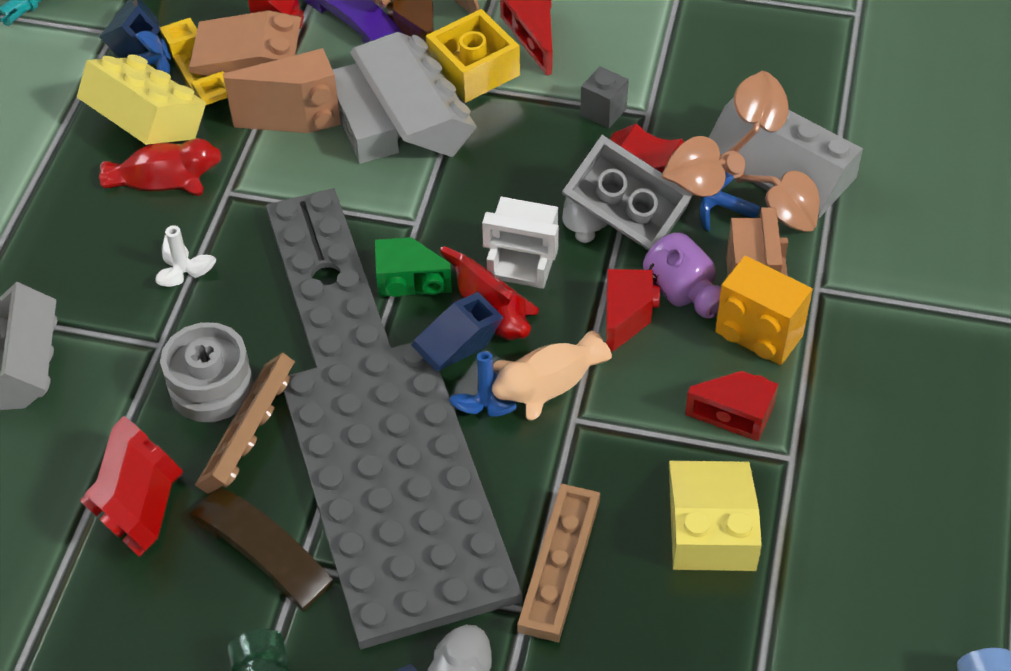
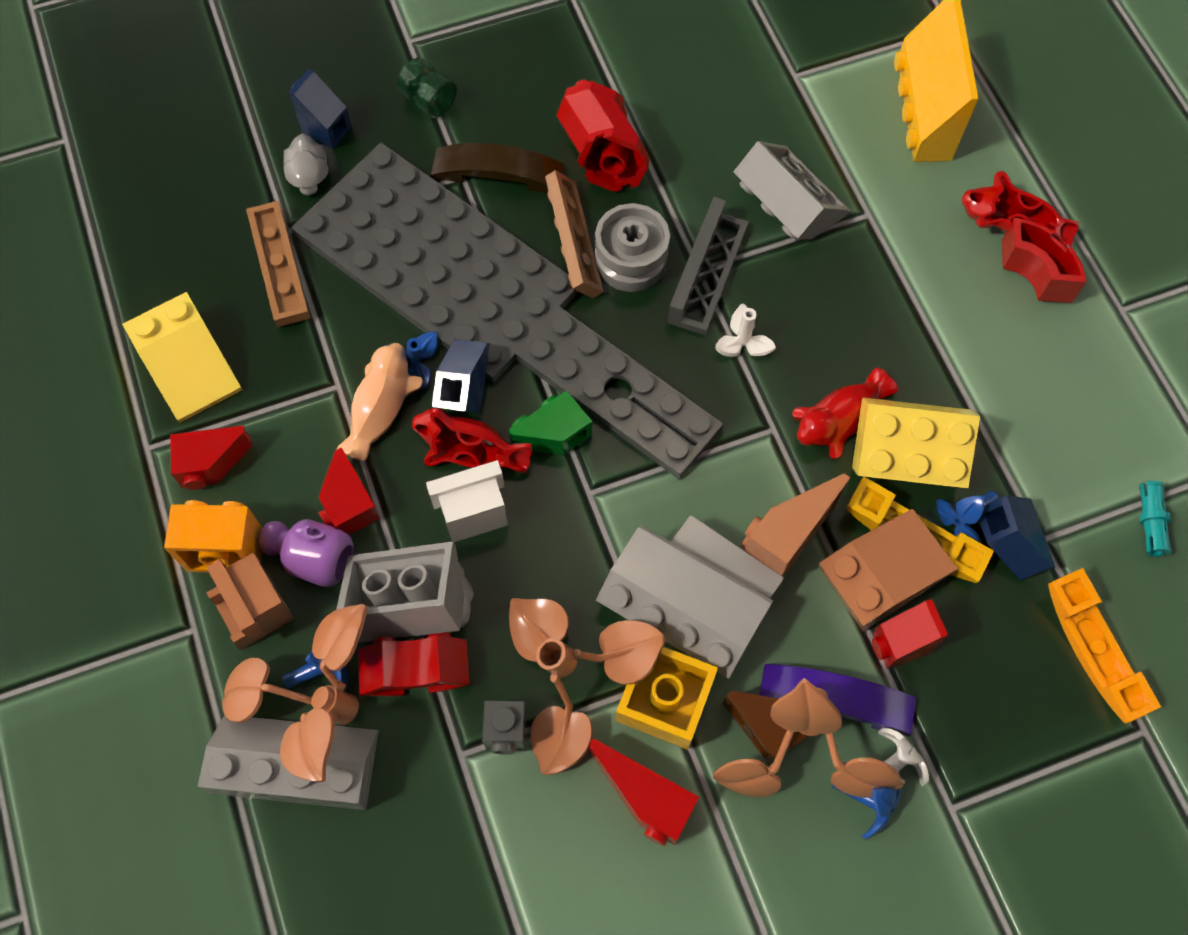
camera: 145 degrees right, 15 degrees up
none -> nougat plant [509,598,665,775]
none -> dark grey fence [667,197,749,335]

